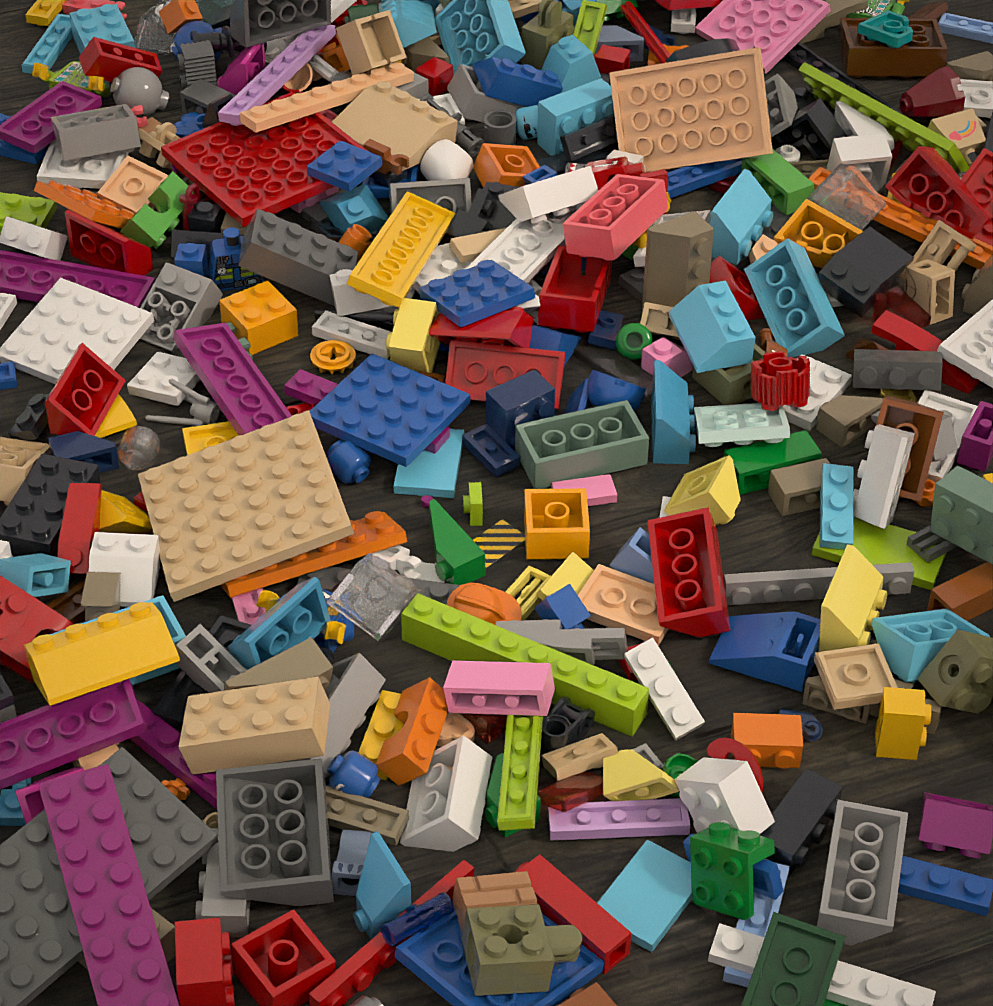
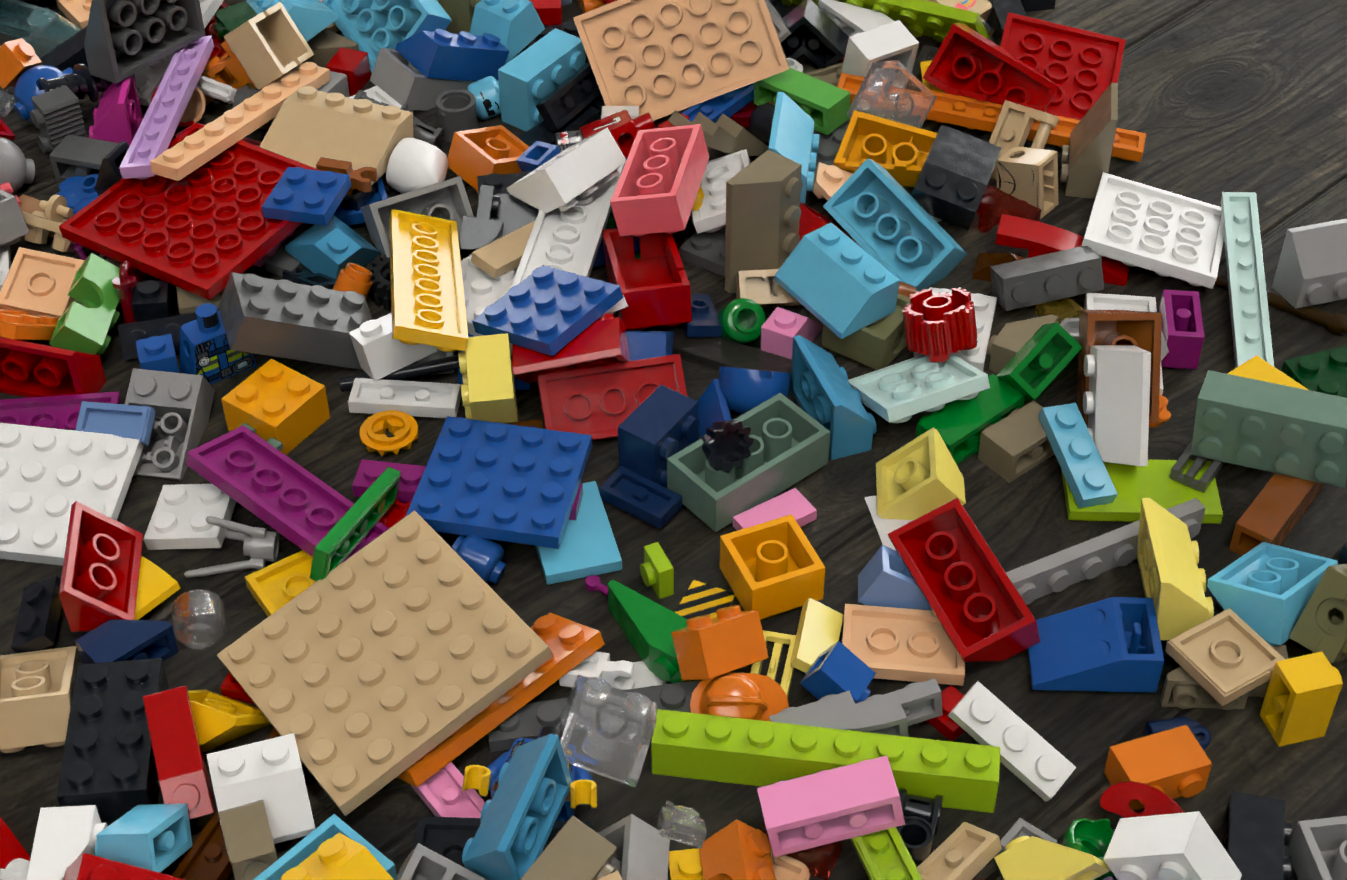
camera: 20 degrees left, 0 degrees up
none -> medium blue tile [75,401,156,446]
none -> green tile [310,467,401,581]
none -> clear plate [657,800,707,849]
none -> dark tan slope [668,110,768,156]
none -> orange brick [671,605,769,681]
none -> black piece [702,420,754,473]
none -> green brick [996,322,1083,401]

